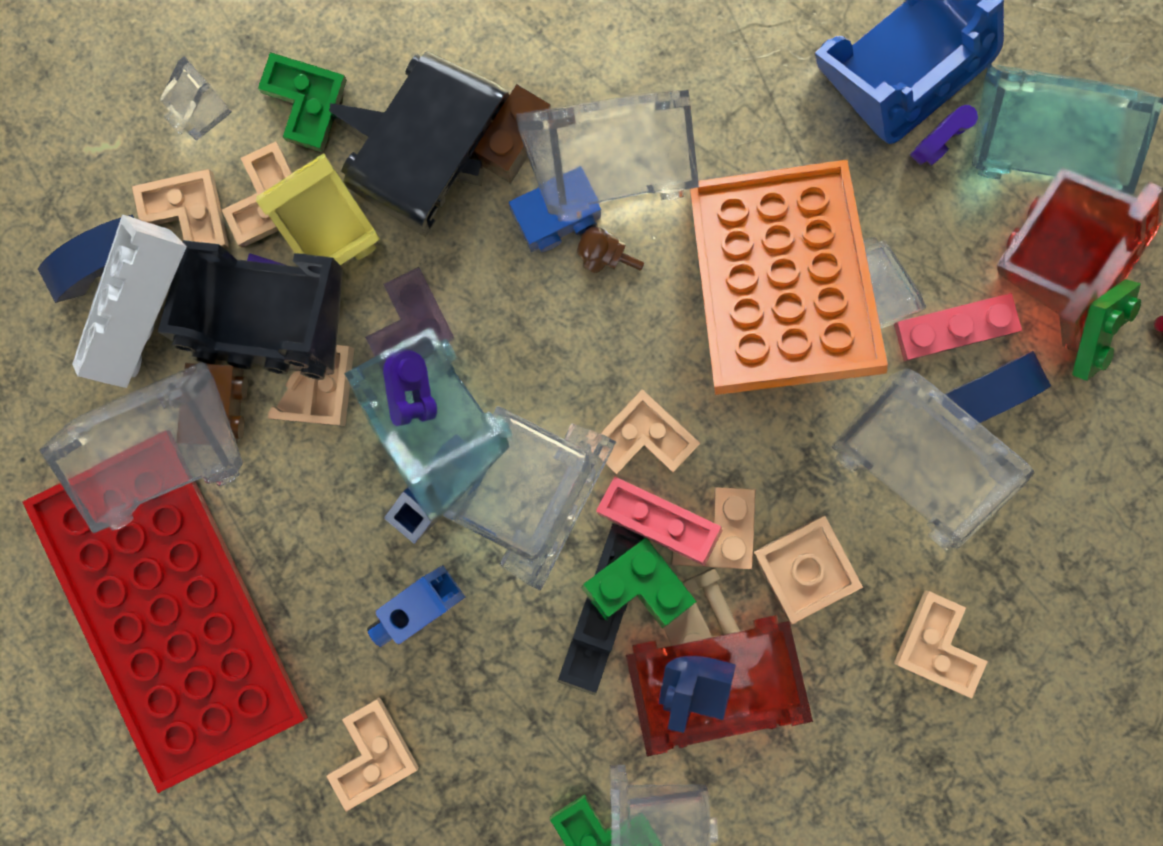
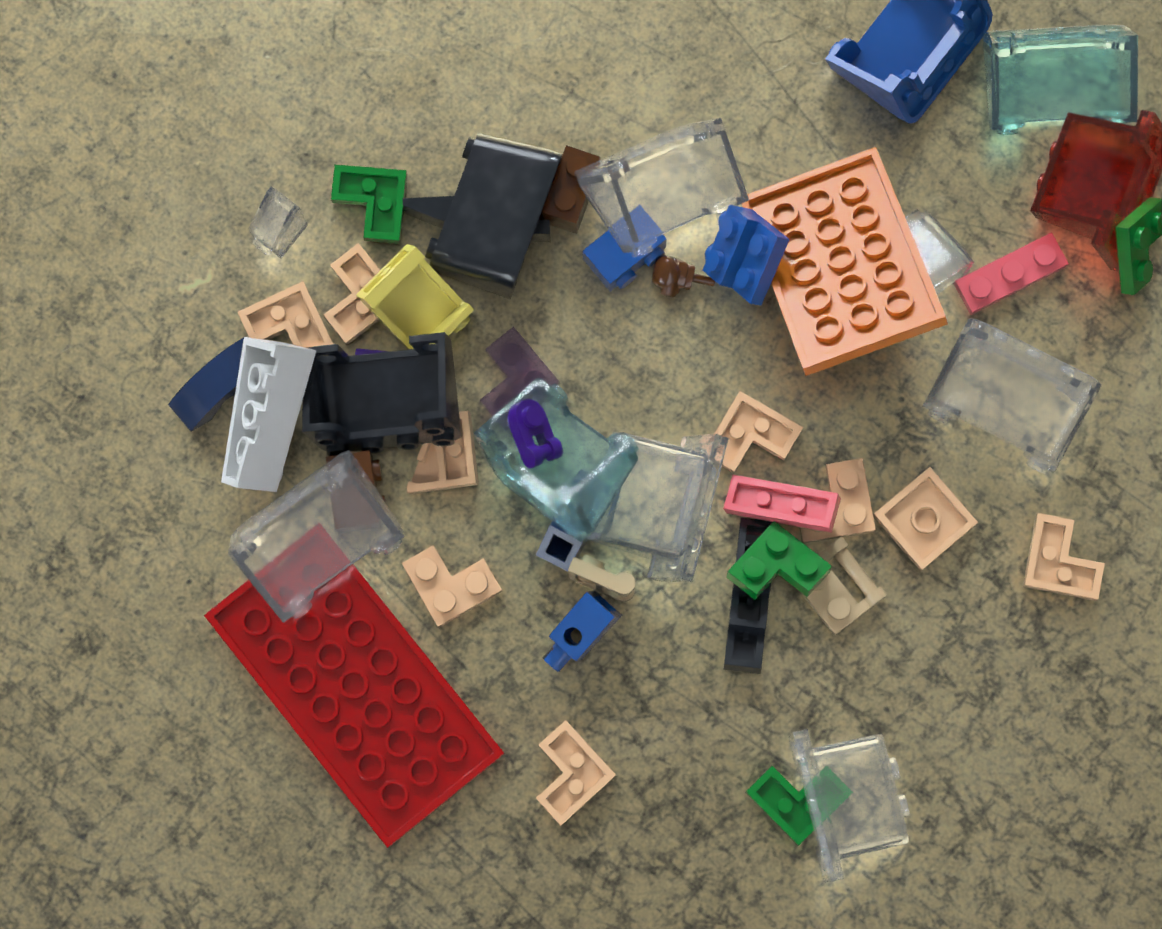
camera: 10 degrees left, 5 degrees down
clear red windscreen [626,615,813,757] -> none
dark blue brick [659,656,736,733] -> none
dark purple plate [909,105,978,166] -> none
dark blue brick [936,351,1051,434] -> none
none -> light nougat plate [402,545,503,628]
none -> tan plate [568,555,635,602]
none -> blue plate [702,204,790,306]

